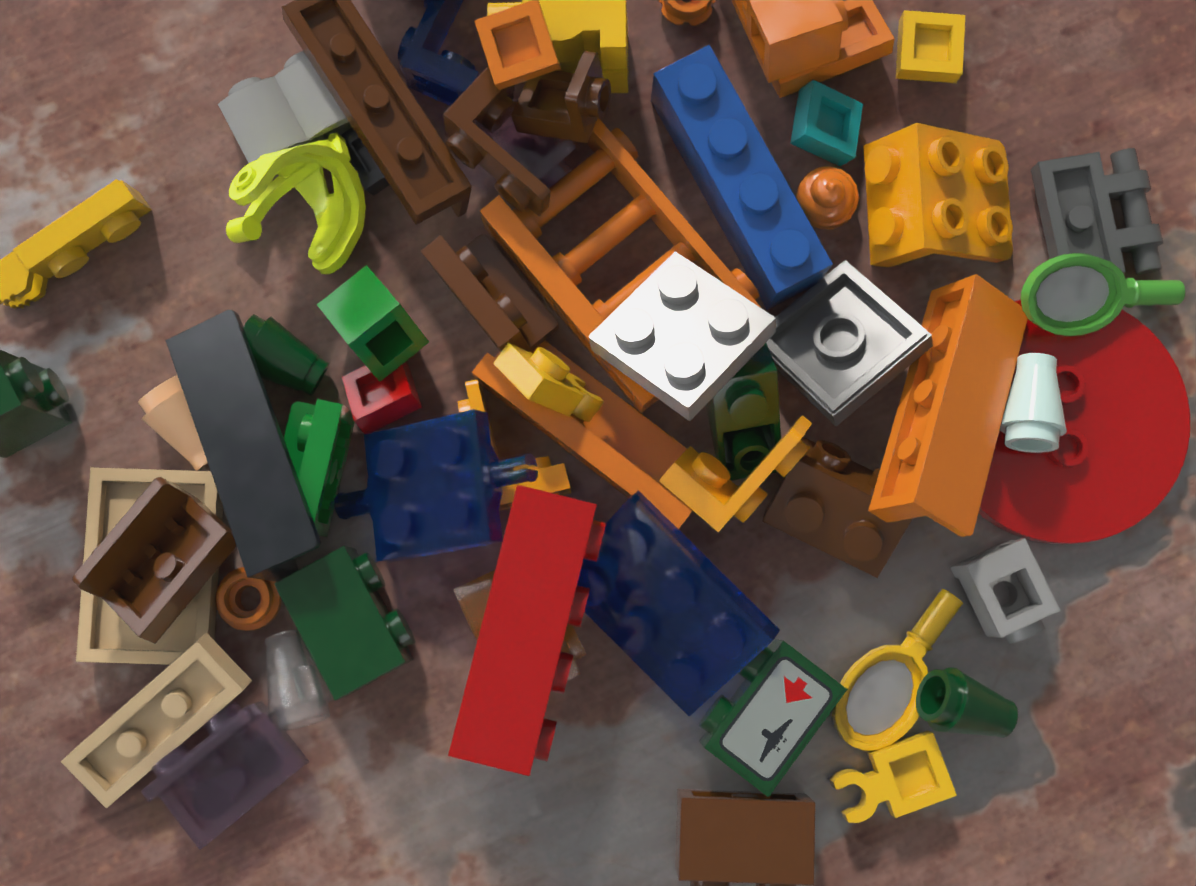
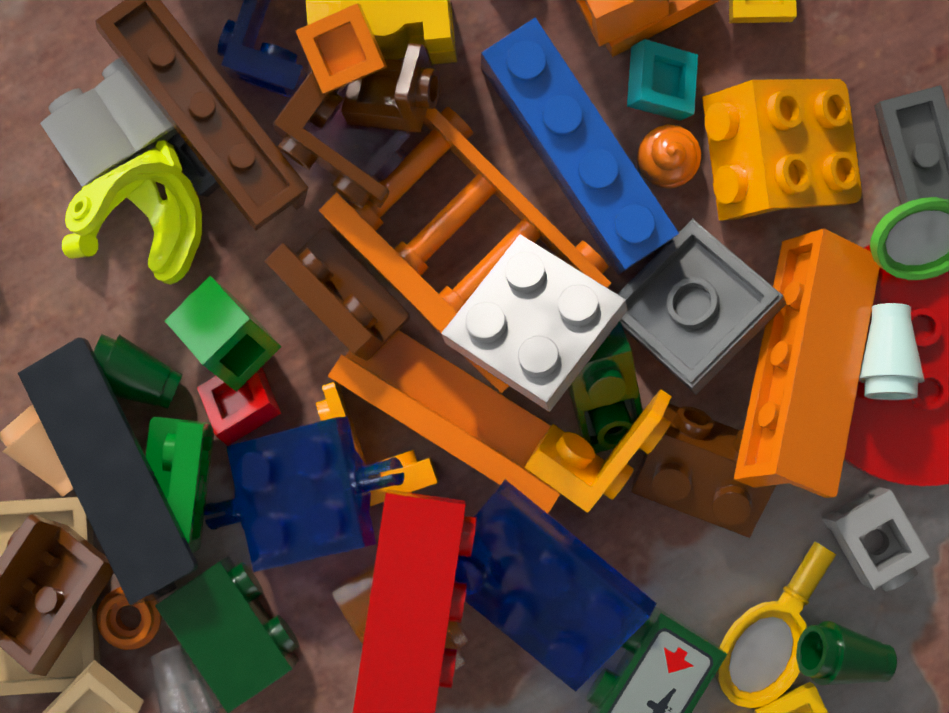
camera: 10 degrees left, 5 degrees up
yellow plate [493,342,605,422] -> none

